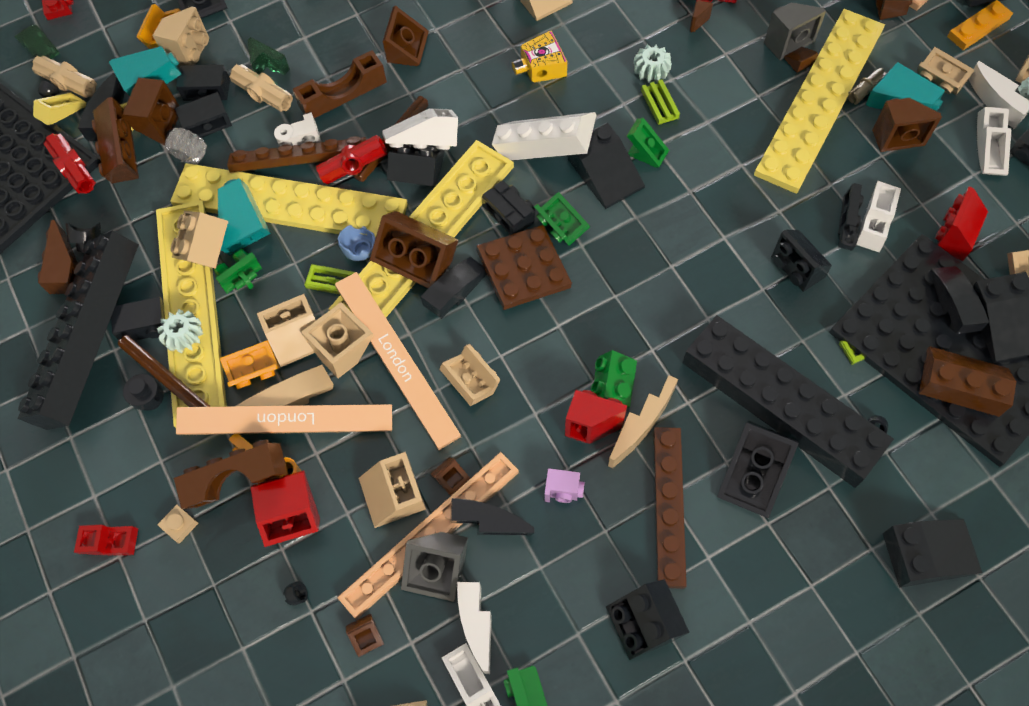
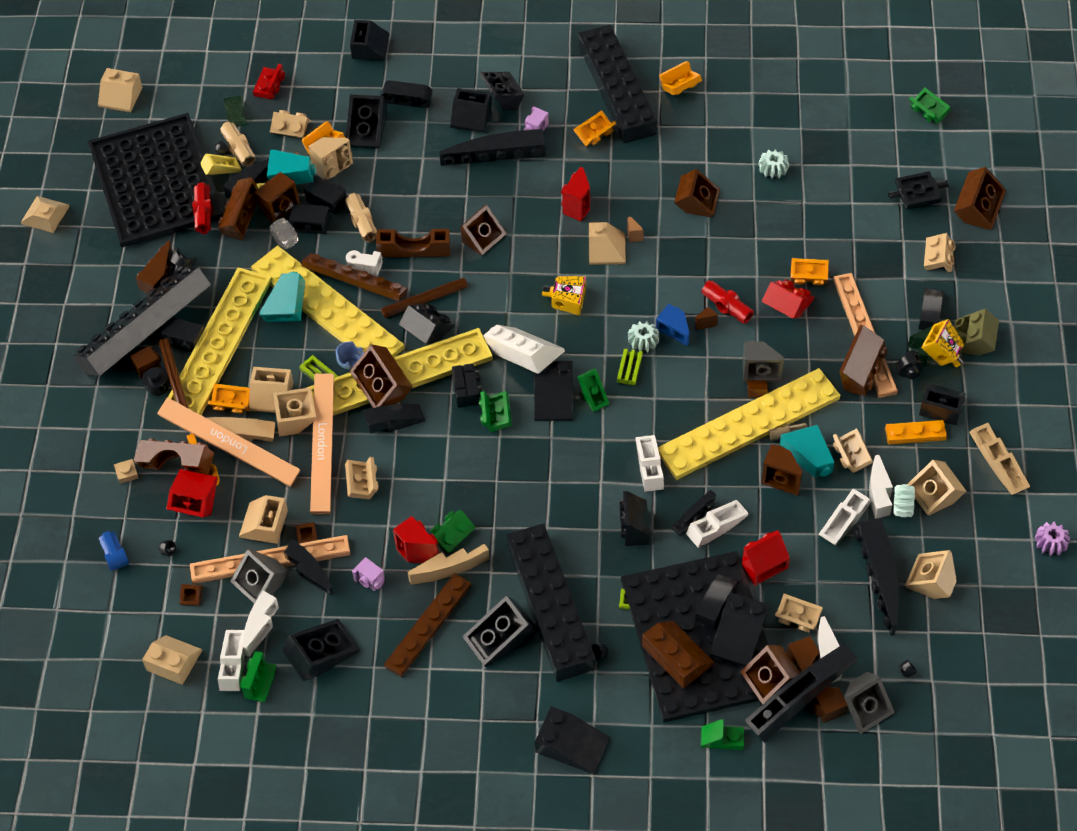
camera: 30 degrees right, 10 degrees down
red slope [74,525,138,555] -> none
light aqua gear [157,309,203,353] -> none
tan slope [171,211,228,269] -> none
green hips [214,249,262,294] -> none
clear green slope [248,37,290,75] -> none
red piece [316,135,387,184] -> none
white slope [382,109,458,150] -> none
reddish brown plate [476,225,572,310] -> none
black slope [606,579,690,660] -> none
none -> blue piece [99,531,129,571]
none -> reddish brown brick [130,346,162,379]
none -> tan bracket [270,110,311,138]
none -> black slope [282,619,360,681]
none -> white slope [636,435,664,492]
none -> blue slope [656,304,690,346]

